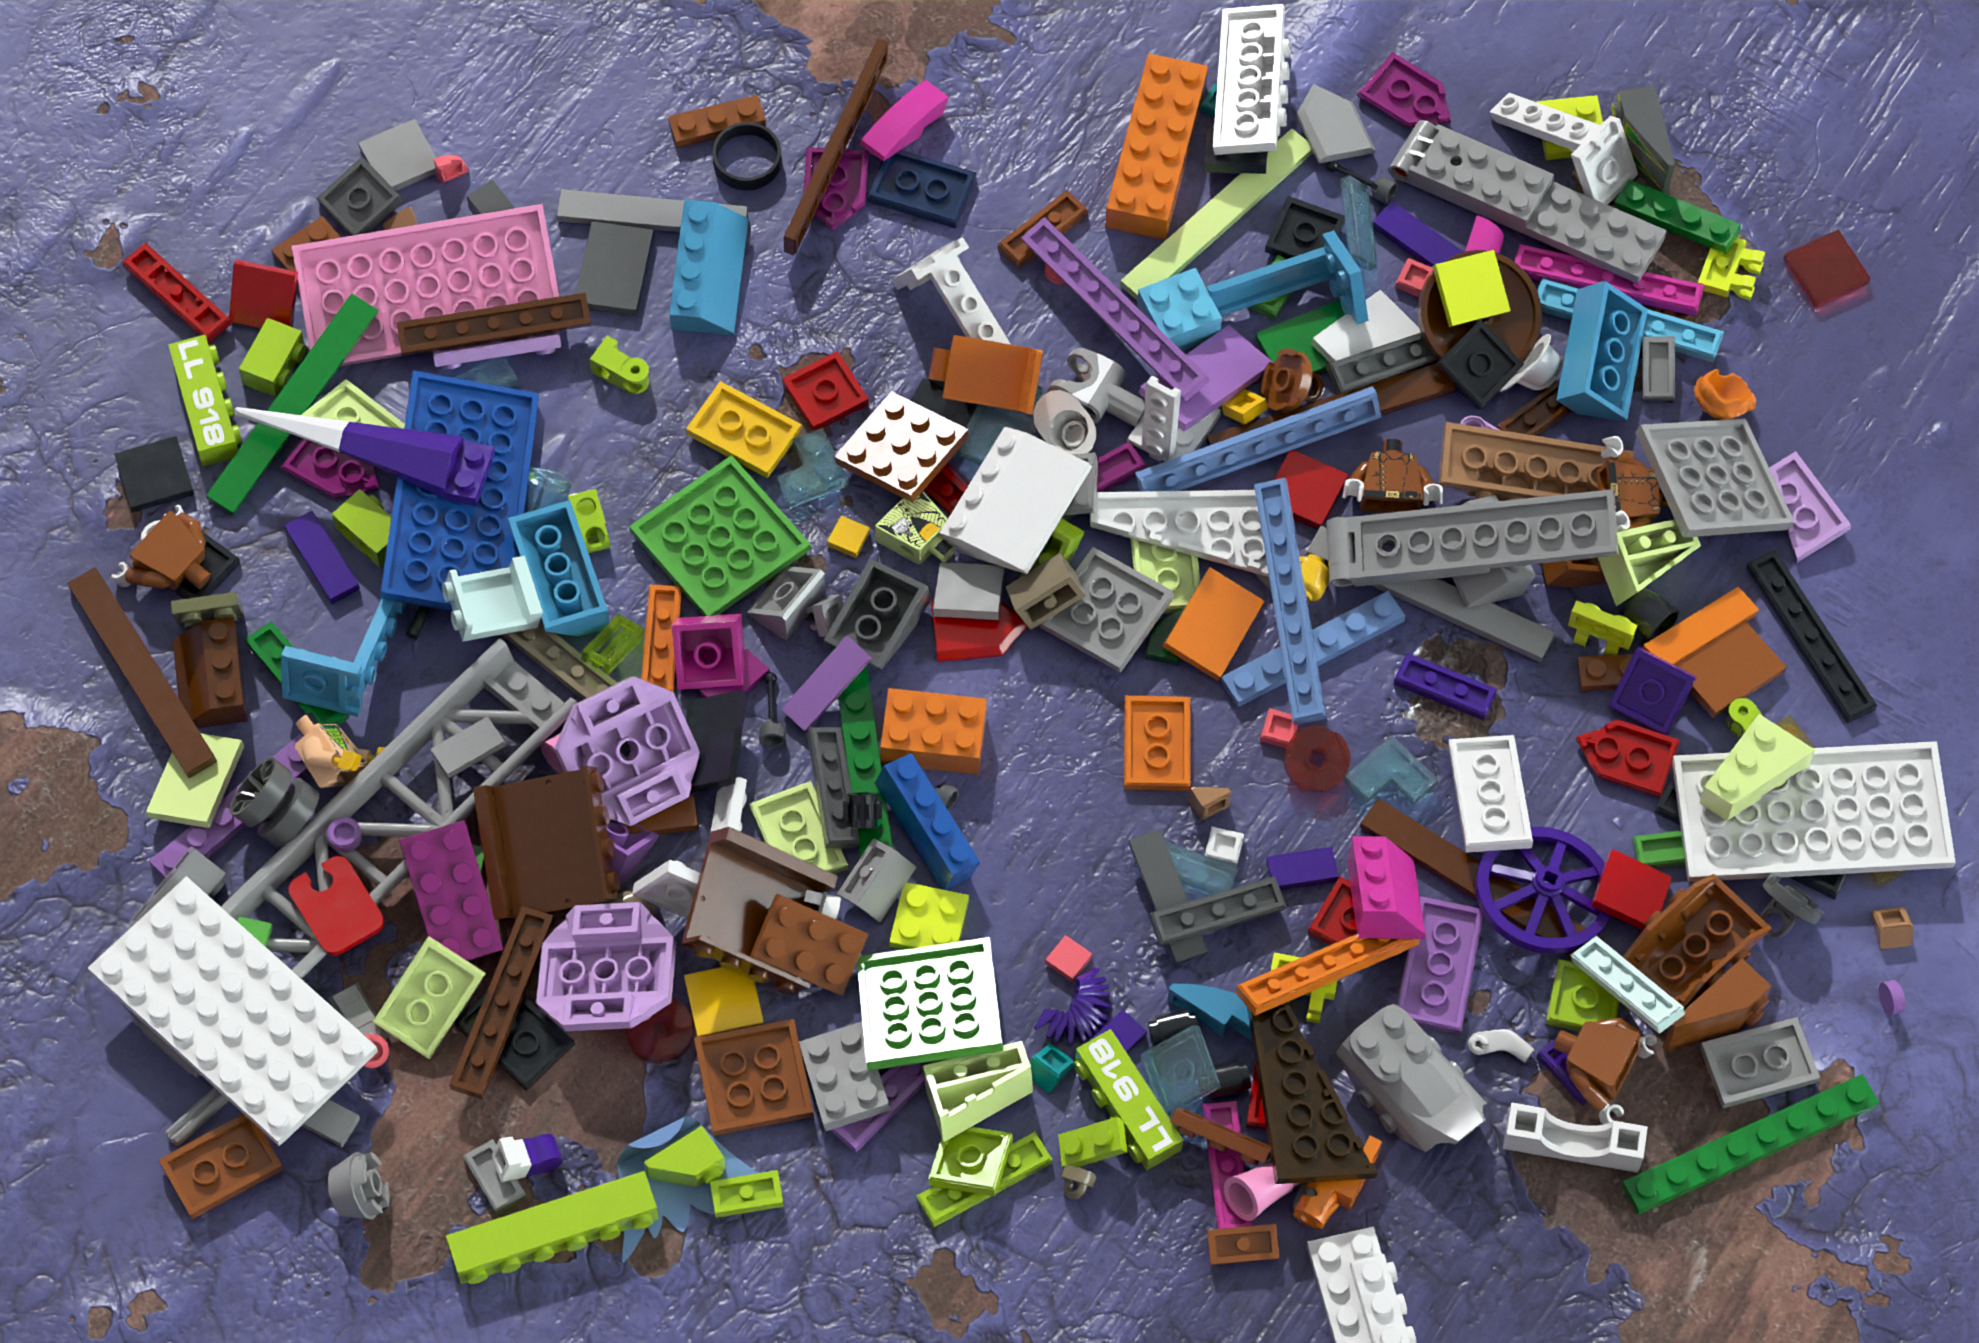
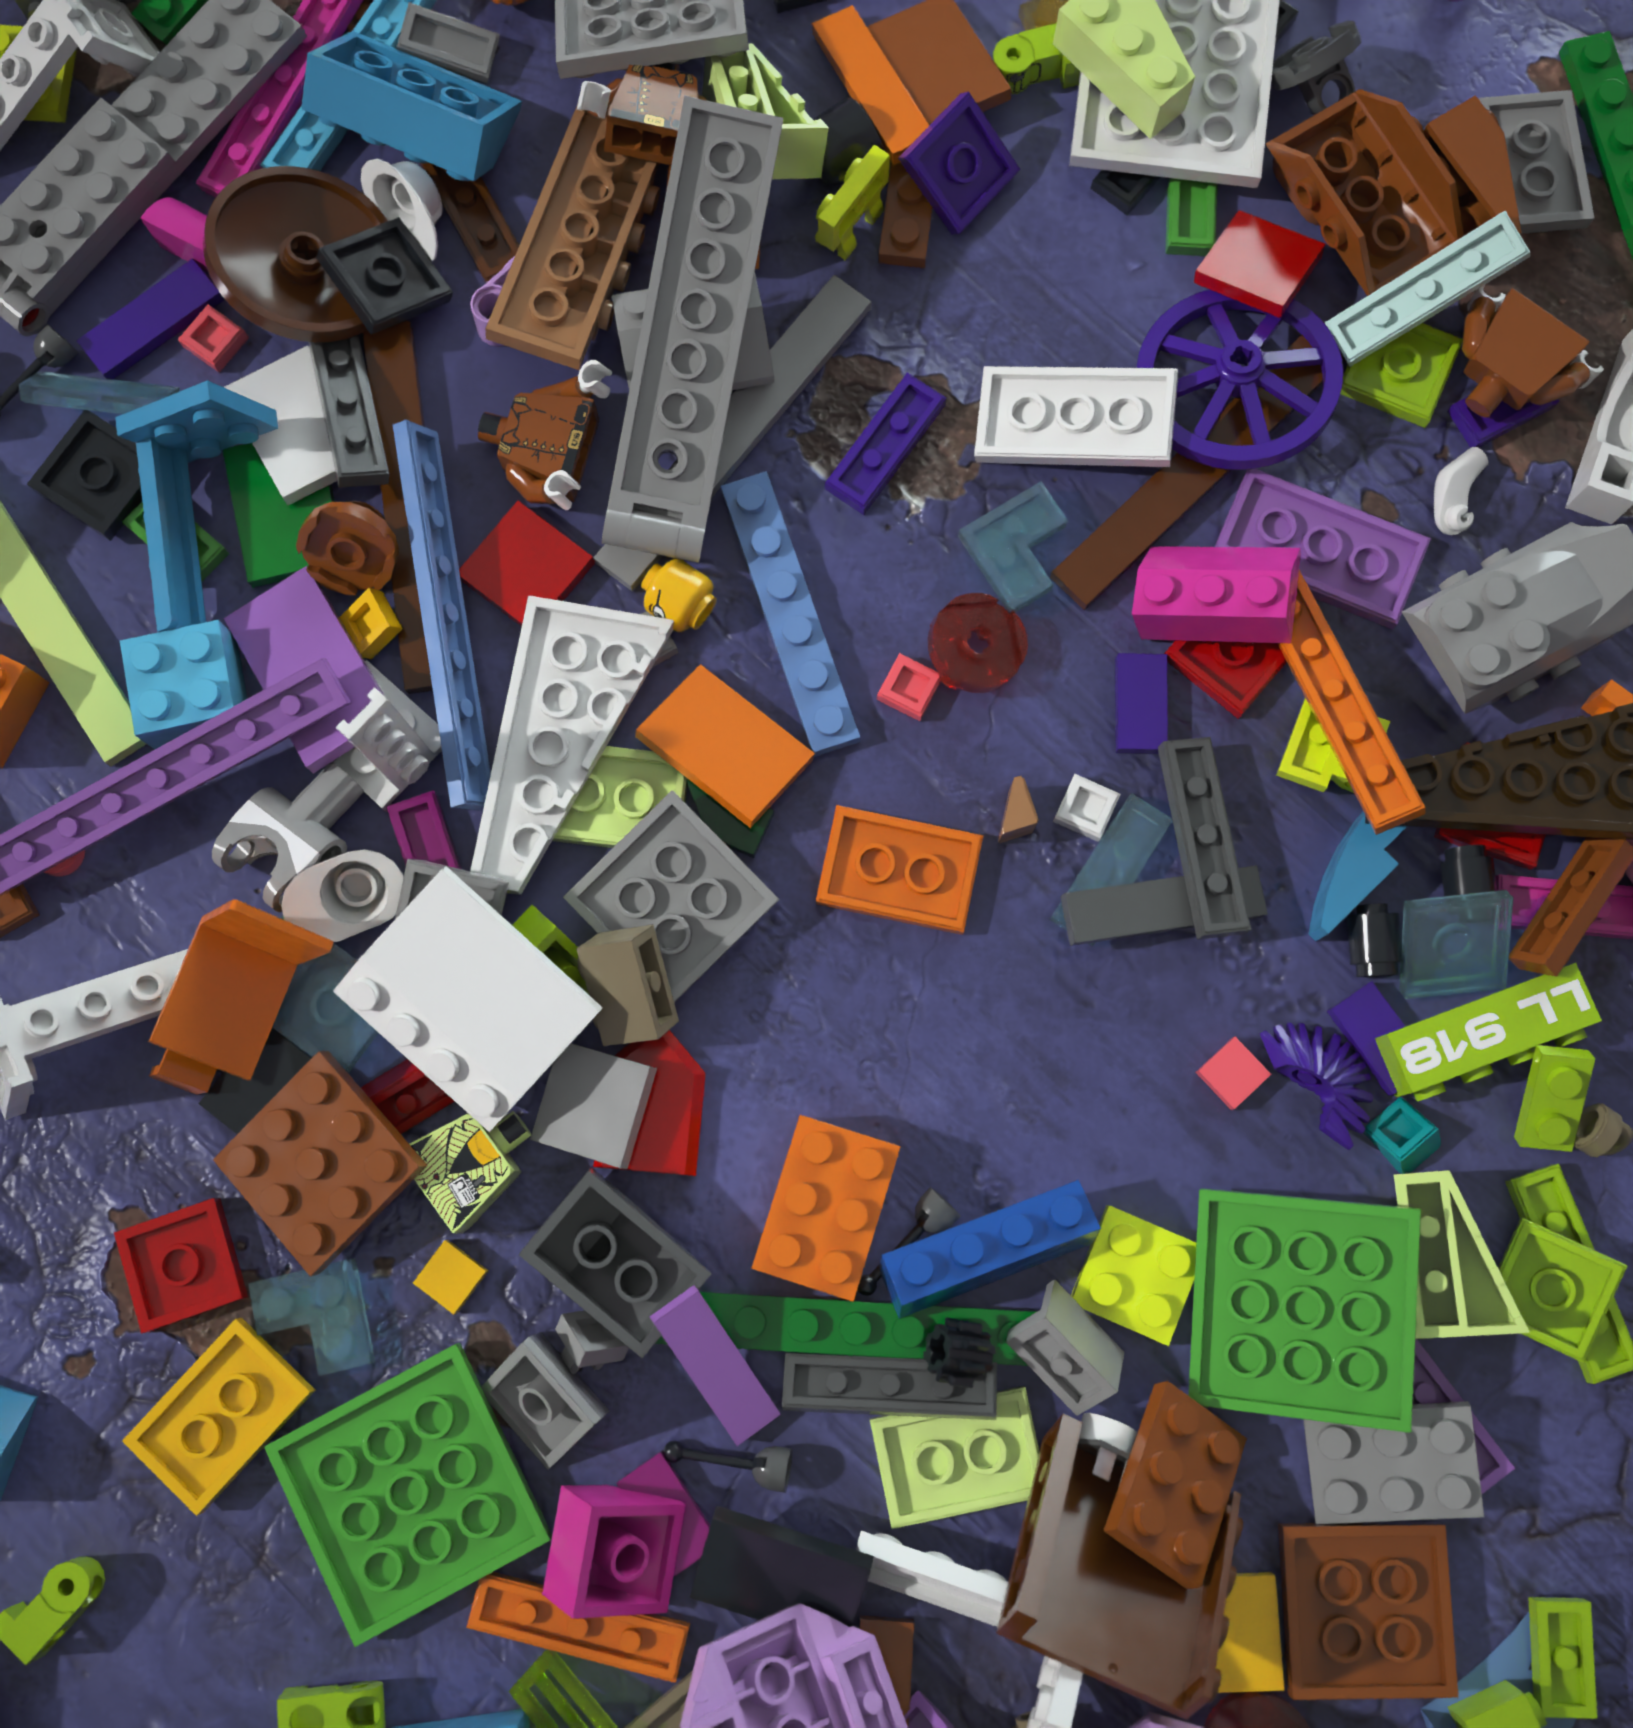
camera: 75 degrees left, 15 degrees up
medium blue tile [1254,478,1327,725] -> none
neon yellow tile [1432,250,1511,327] -> none
red tile [1576,719,1680,798] -> none

